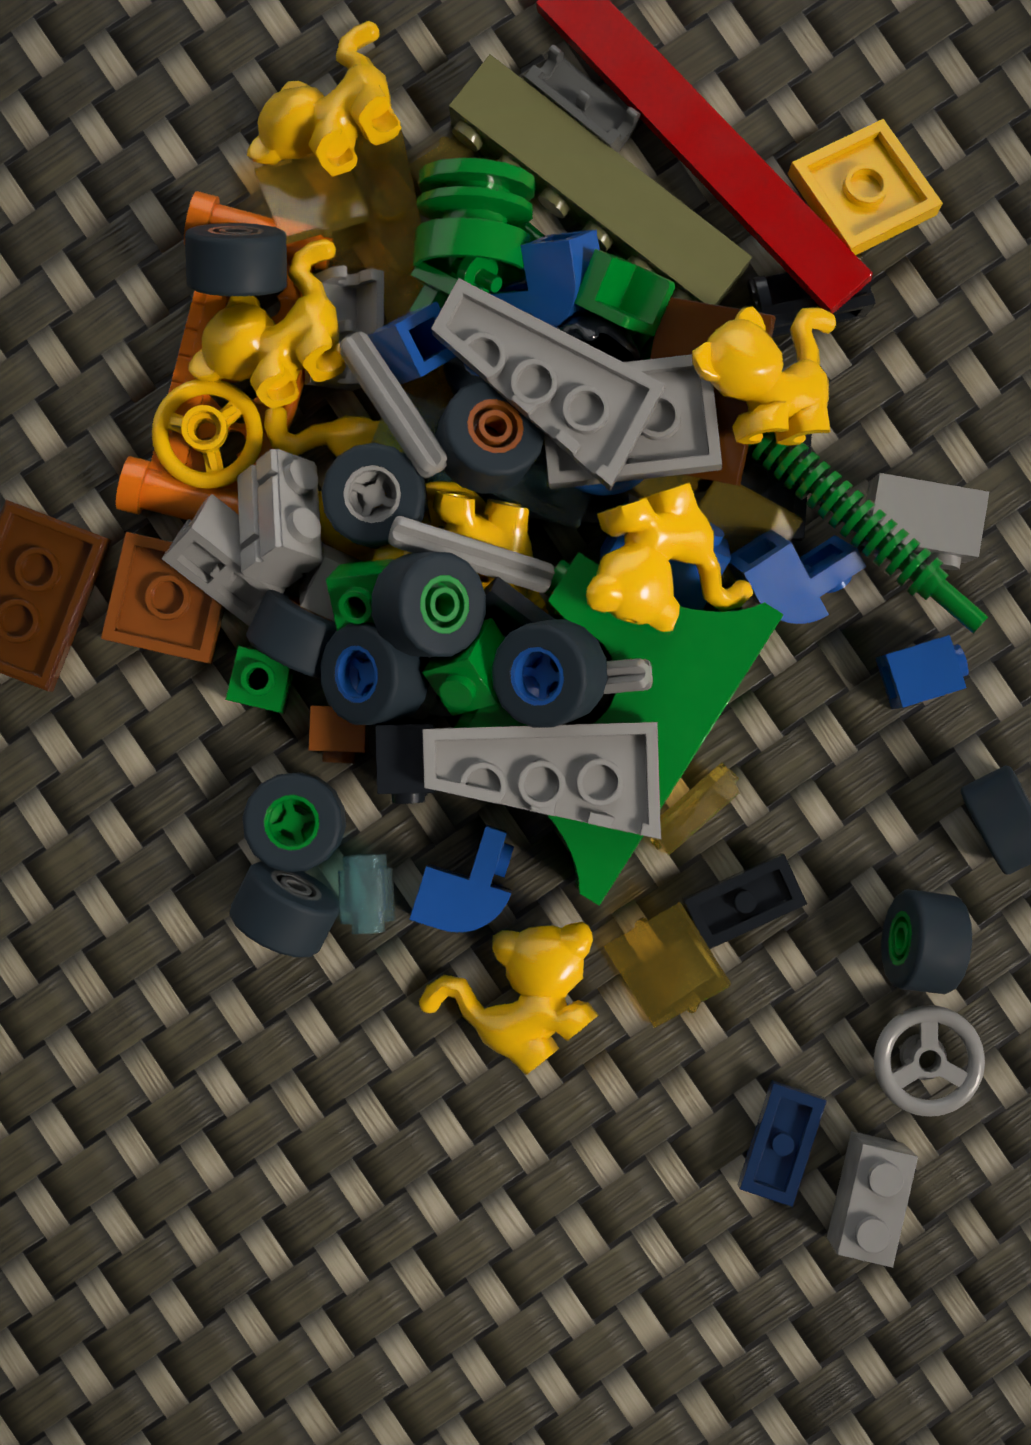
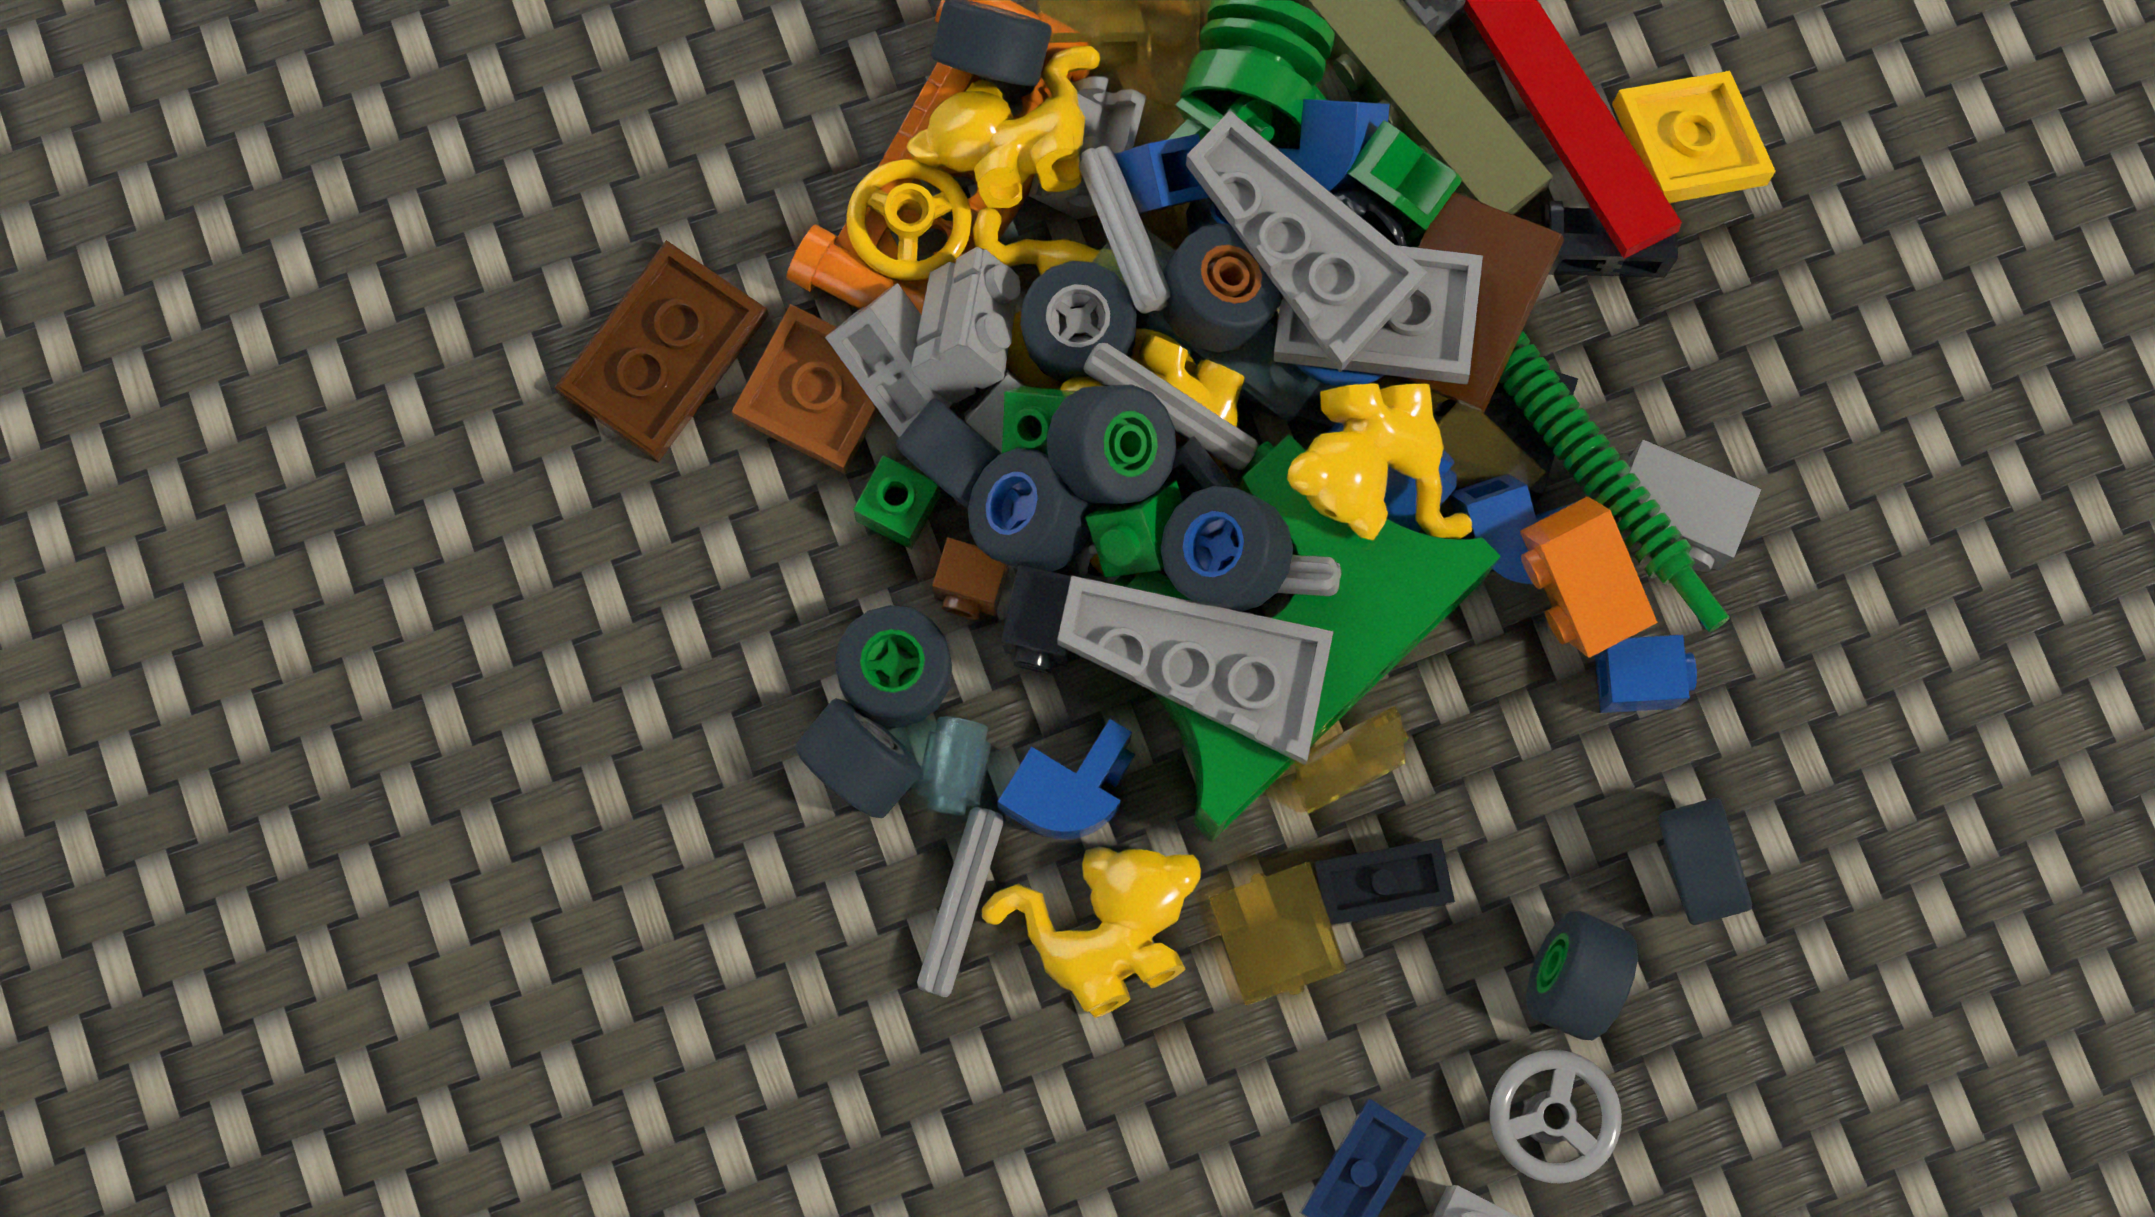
camera: 10 degrees right, 10 degrees down
yellow animal [692,306,836,446] -> none
none -> light grey axle [917,807,1003,997]
none -> orange brick [1520,496,1658,658]

